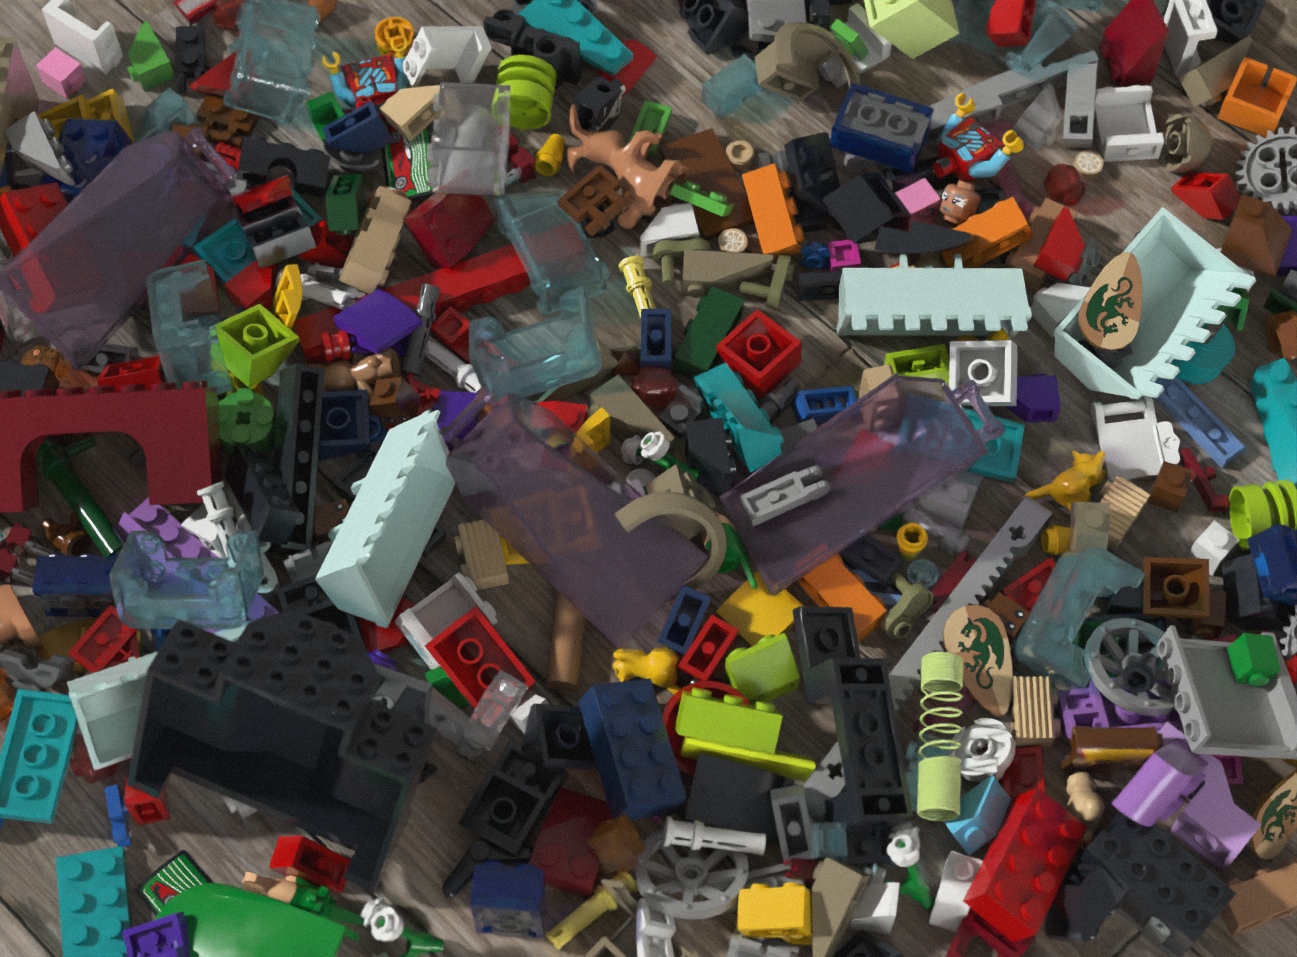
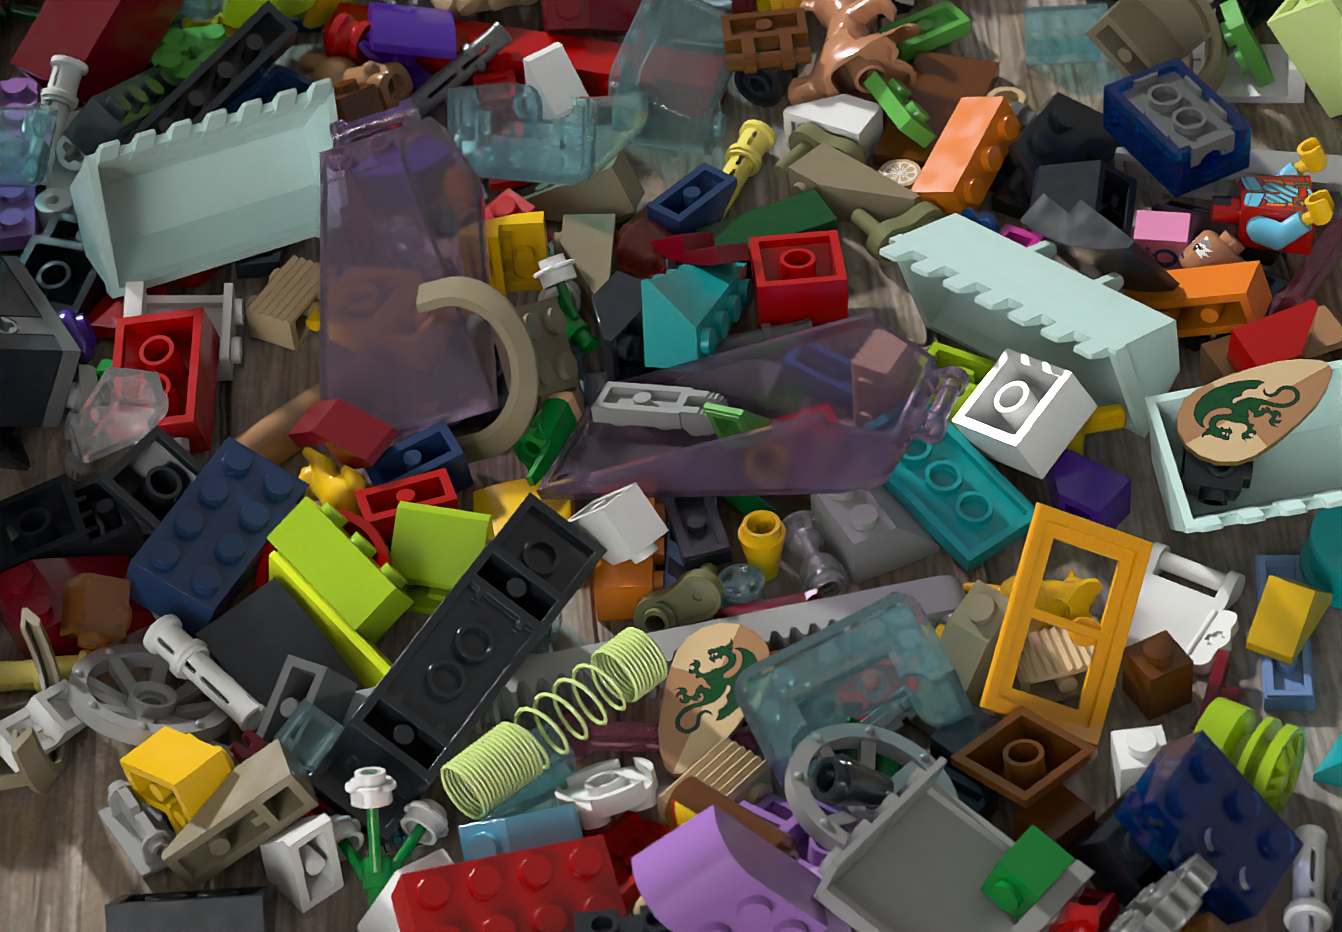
camera: 45 degrees right, 20 degrees down
none -> dark red slope [288,398,399,469]
none -> white slope [523,42,594,149]
none -> white slope [568,483,669,565]
none -> dark red slope [651,231,750,265]
none -> bright green slope [703,402,772,447]
none -> light orange door [979,503,1154,745]
none -> yellow slope [1246,575,1333,665]

